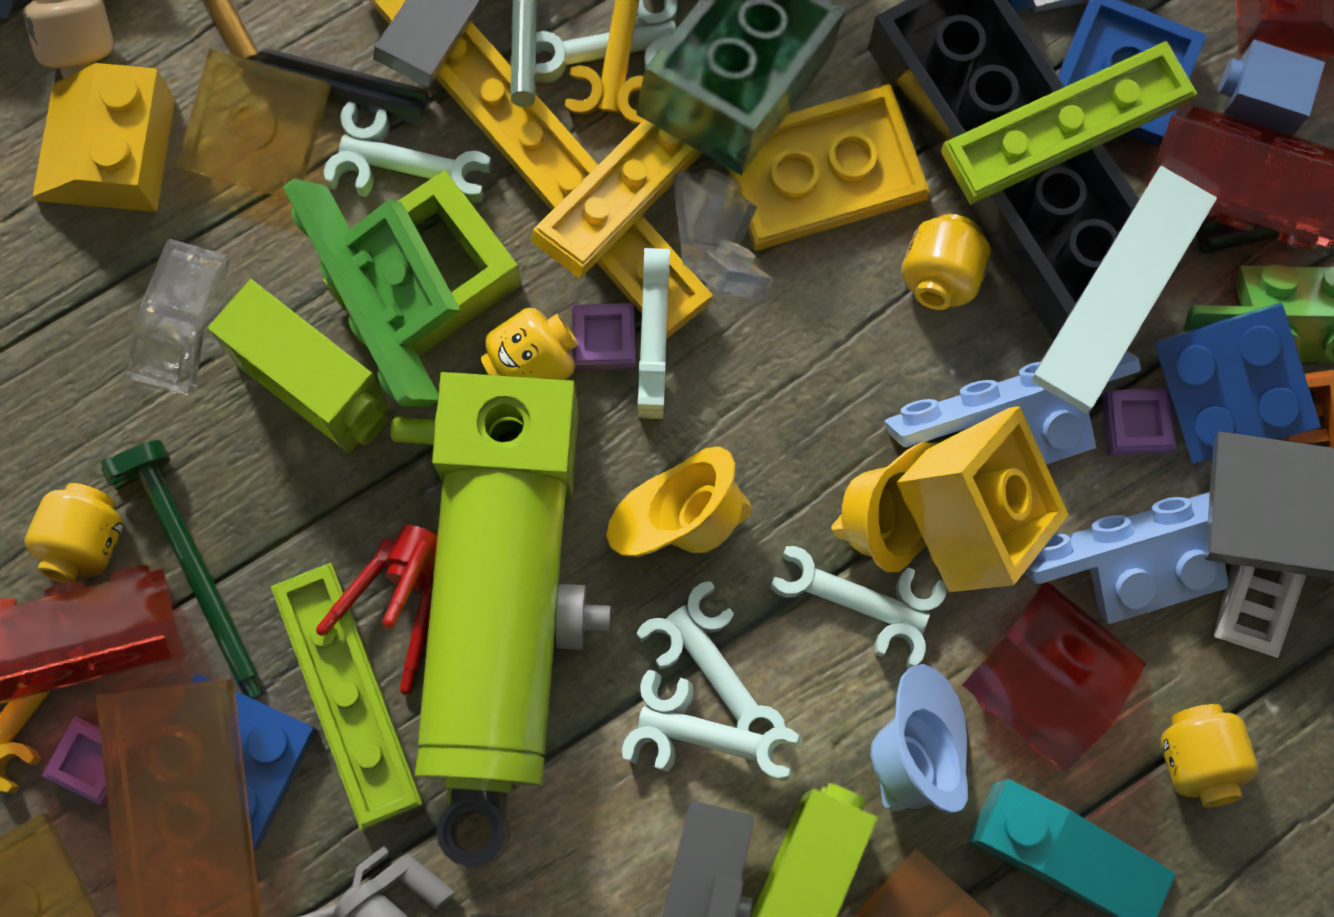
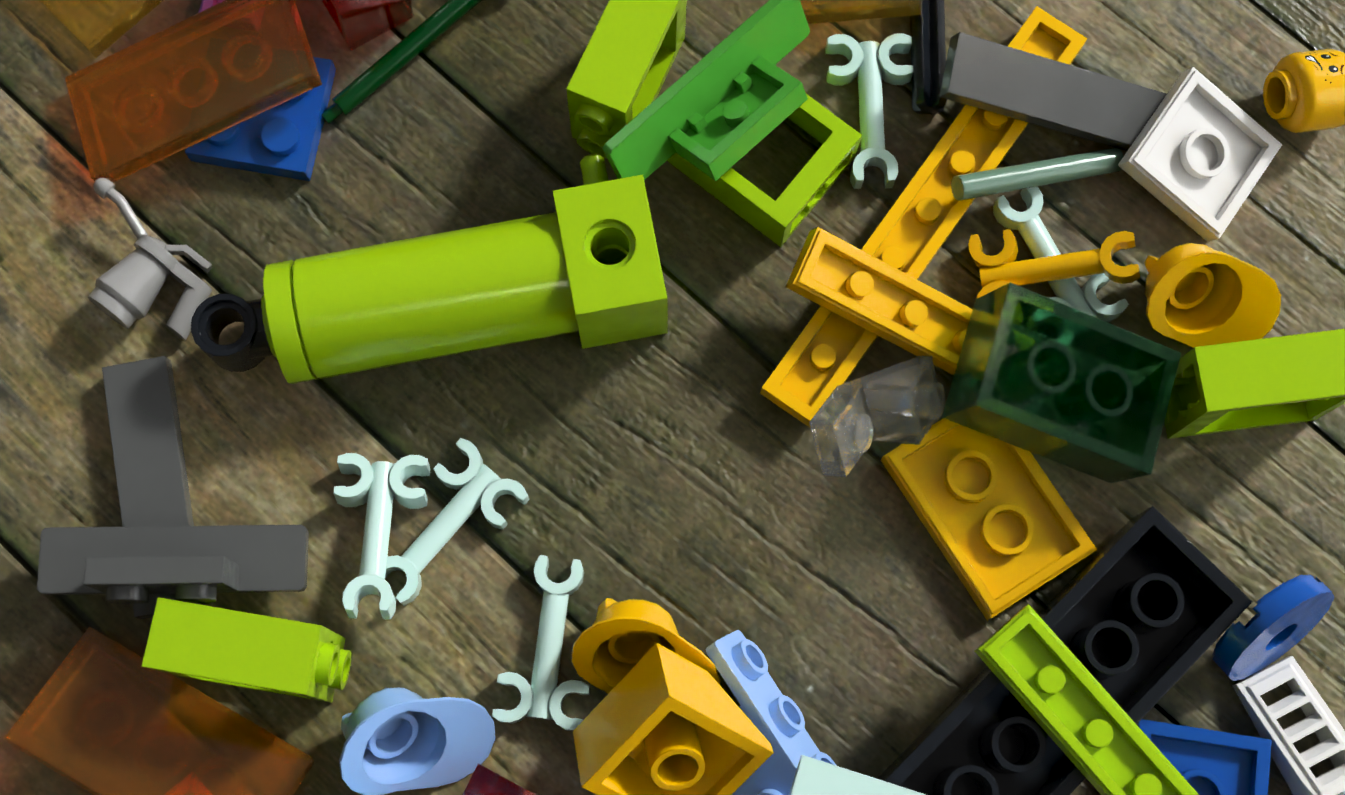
camera: 75 degrees right, 0 degrees up
lime tile [270,563,425,831] -> none
red plant [316,525,437,695] -> none
yellow head [481,308,579,380] -> none
light grey tile [556,584,611,650] -> none
medium lavender tile [571,303,636,371] -> none
yellow piece [606,446,752,557] -> none
light aqua bar [638,248,670,419] -> none
yellow head [901,214,991,310] -> none

